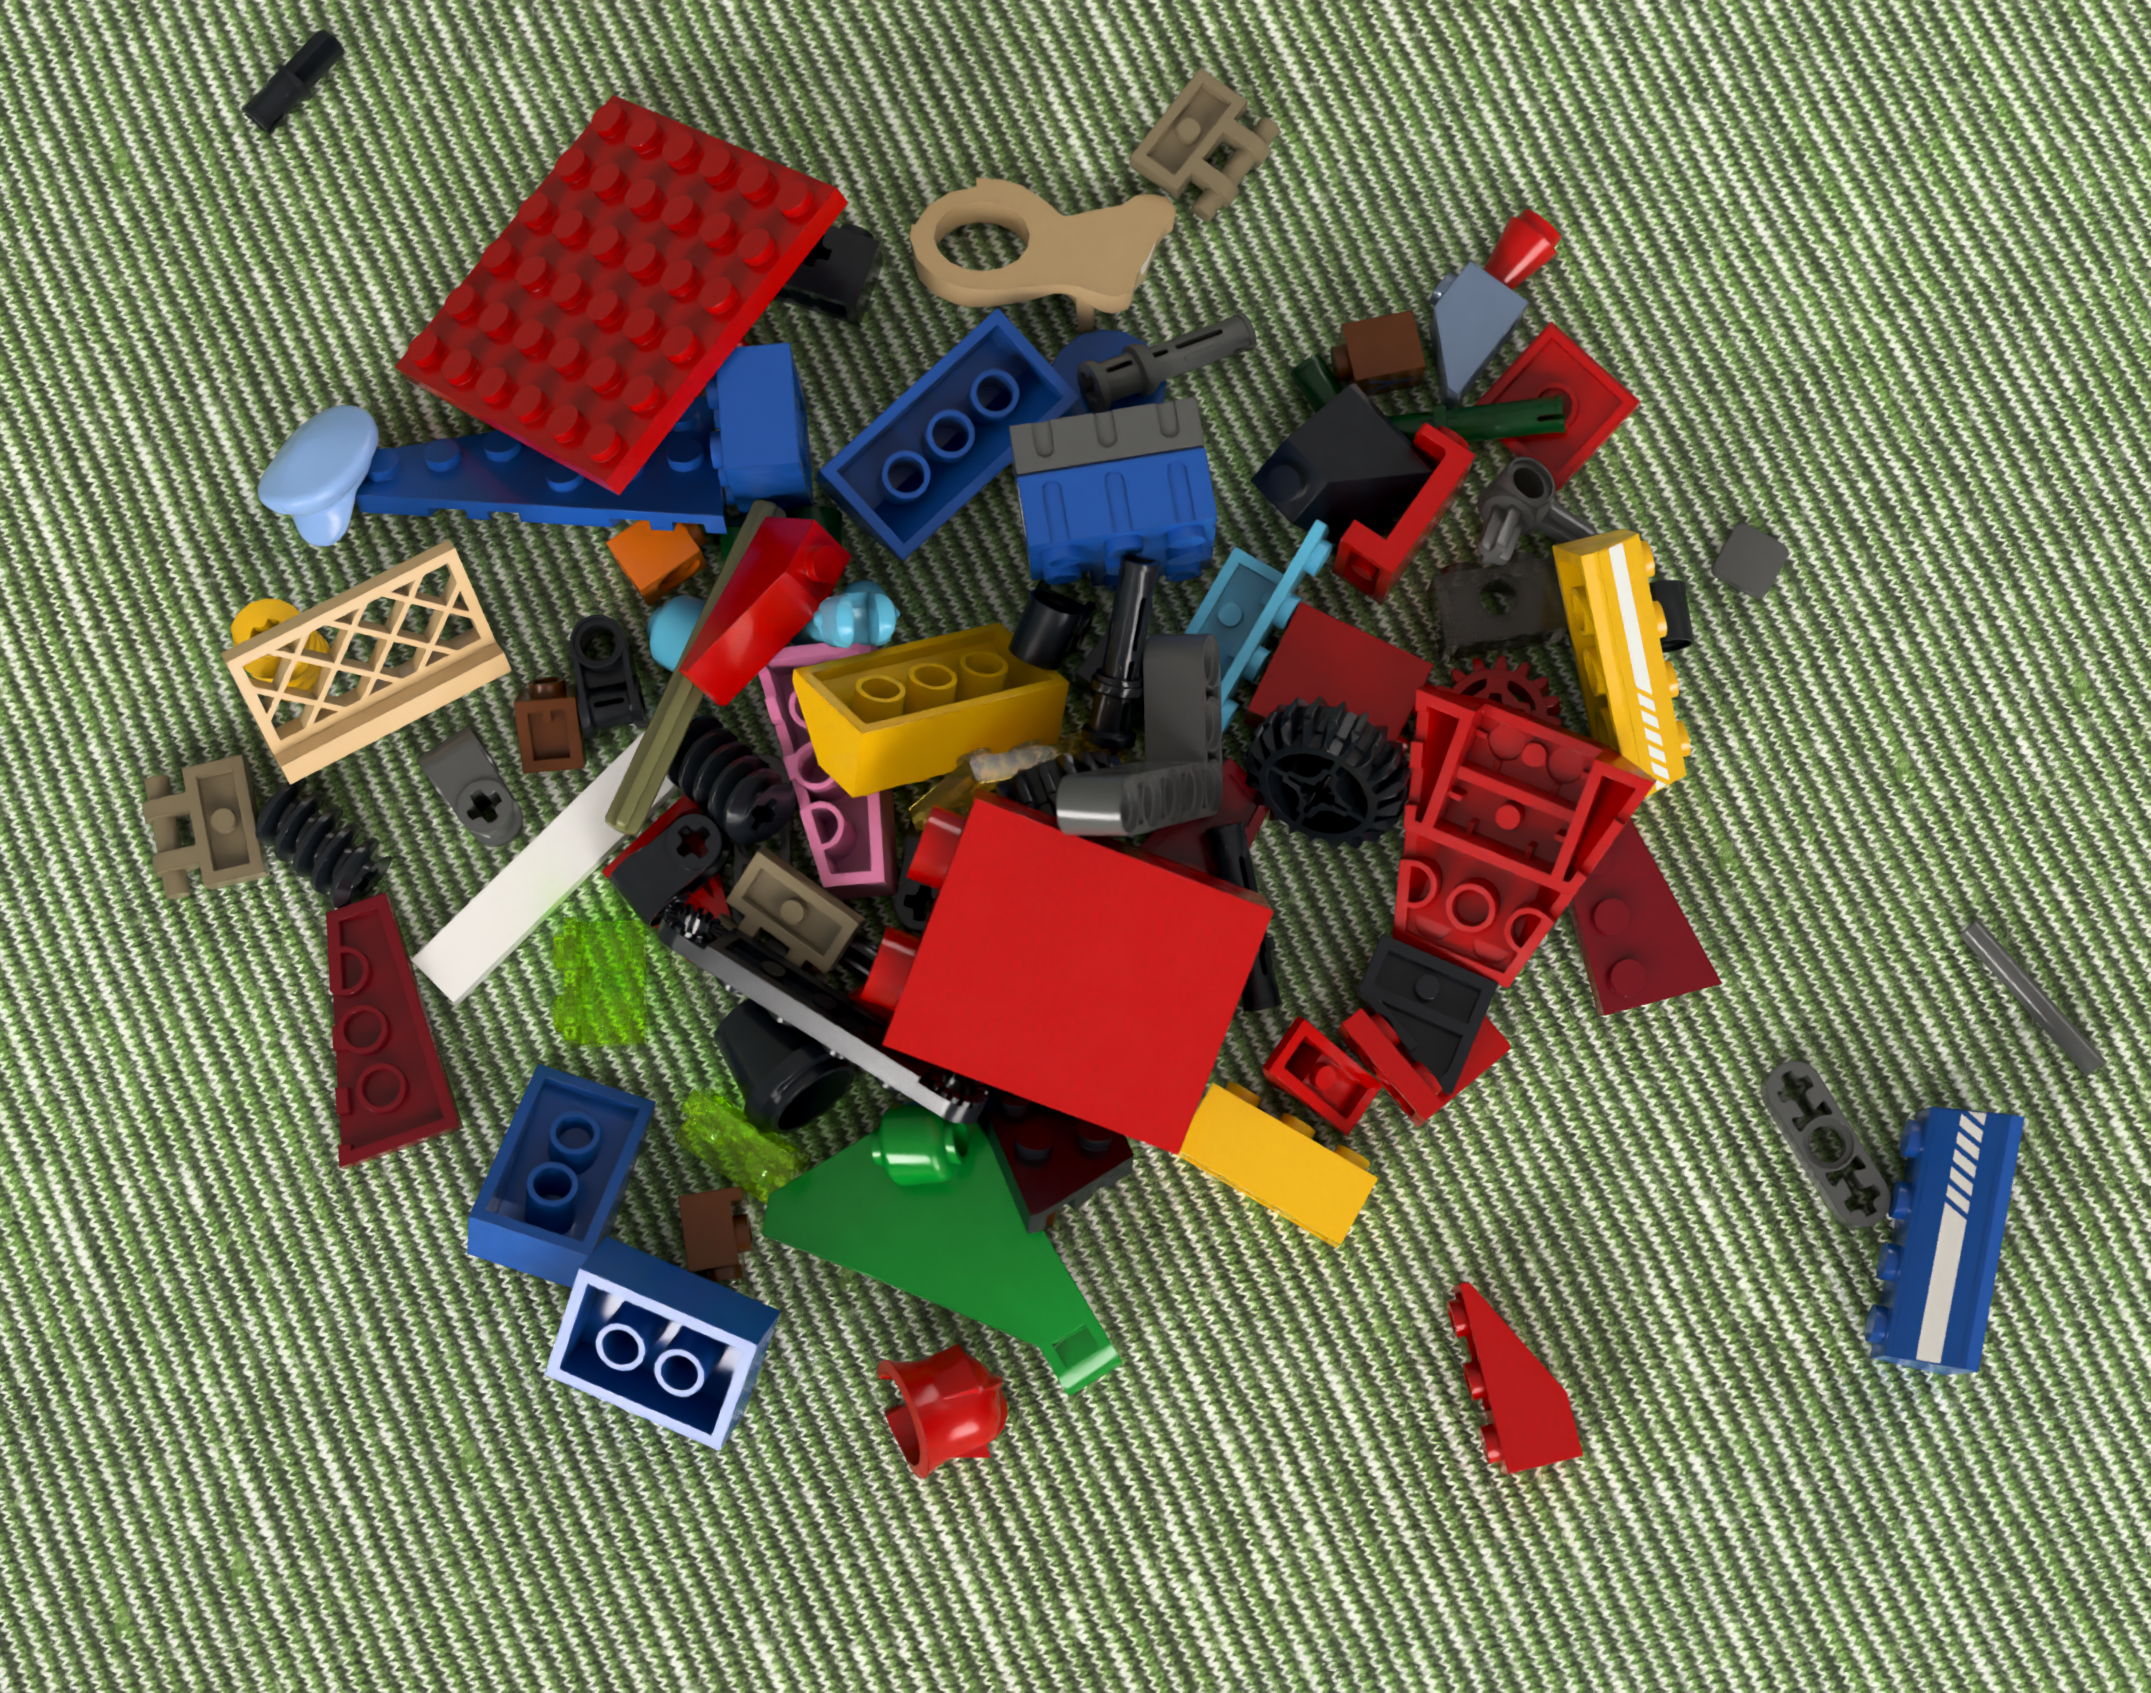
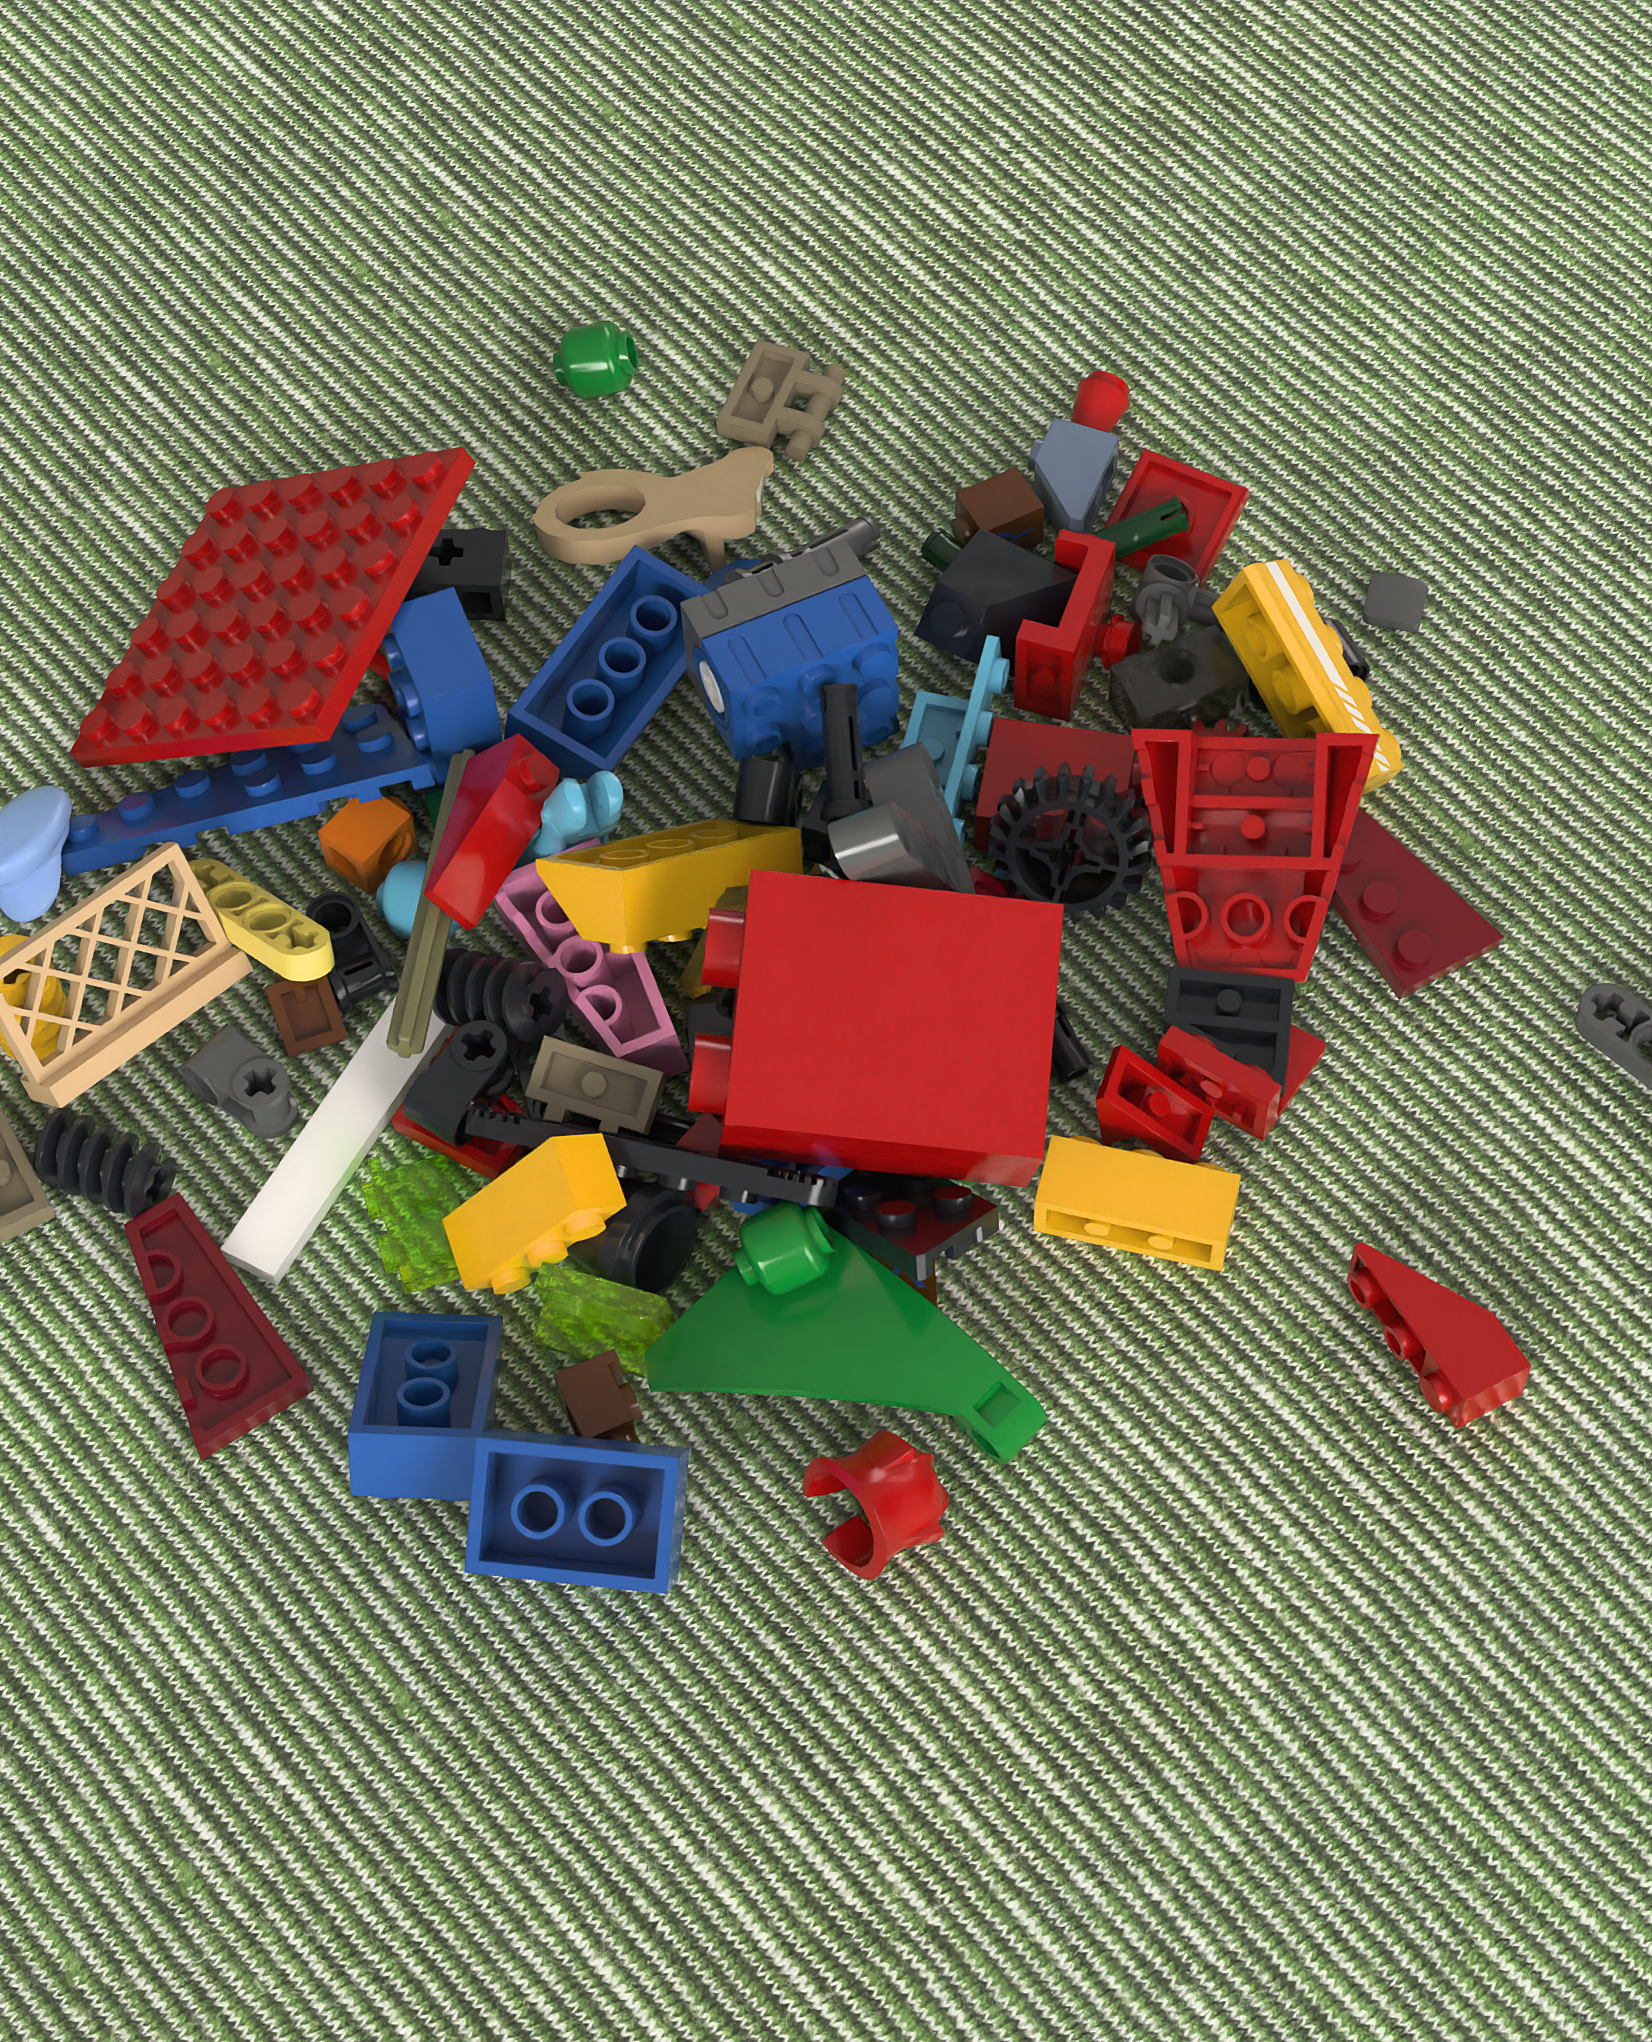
camera: 15 degrees left, 20 degrees down
none -> light yellow beam [172,859,335,981]
none -> yellow brick [442,1133,627,1295]
none -> green head [553,321,639,400]
none -> red plate [1094,614,1142,671]

